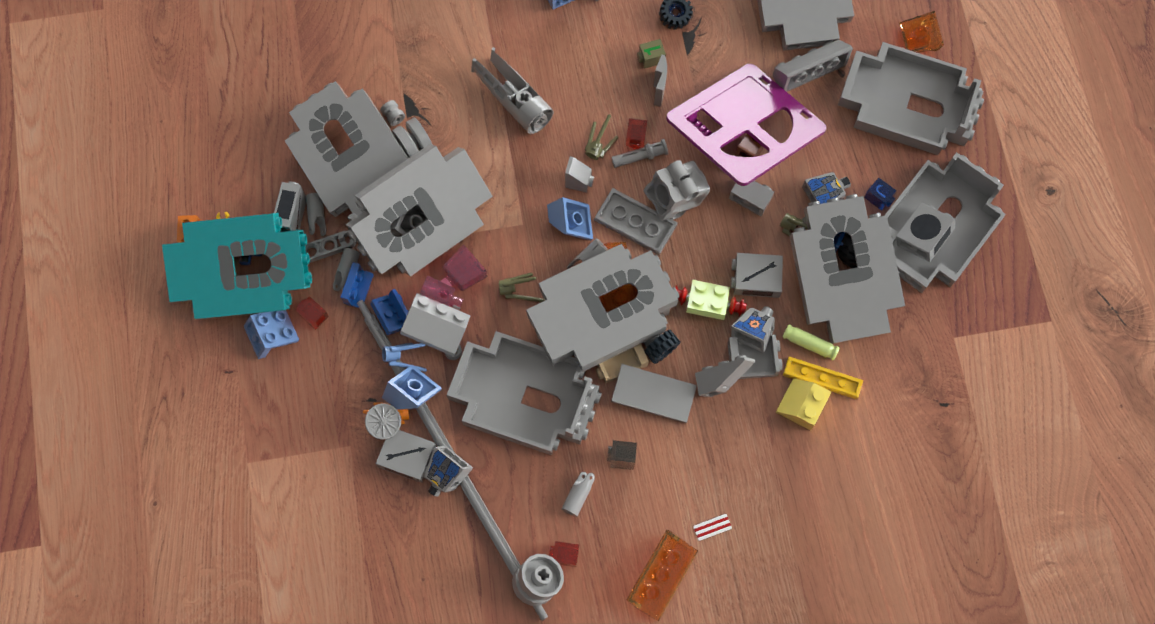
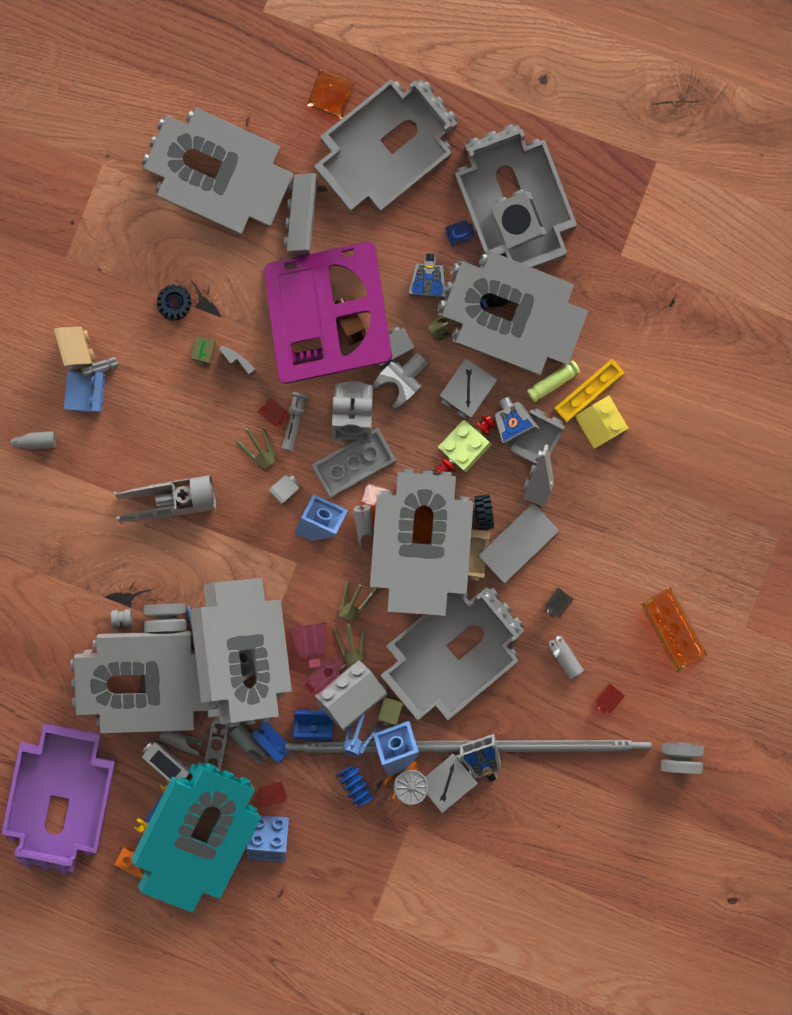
camera: 55 degrees left, 15 degrees up
light grey wheel [512,554,564,606] -> none
white sticker [694,514,732,541] -> none
none -> medium lavender panel [2,723,116,874]
none -> olive plant [333,624,365,667]
none -> blue piece [336,764,374,808]
none -> light grey connector [372,352,429,410]
none -> olive brick [378,697,403,727]

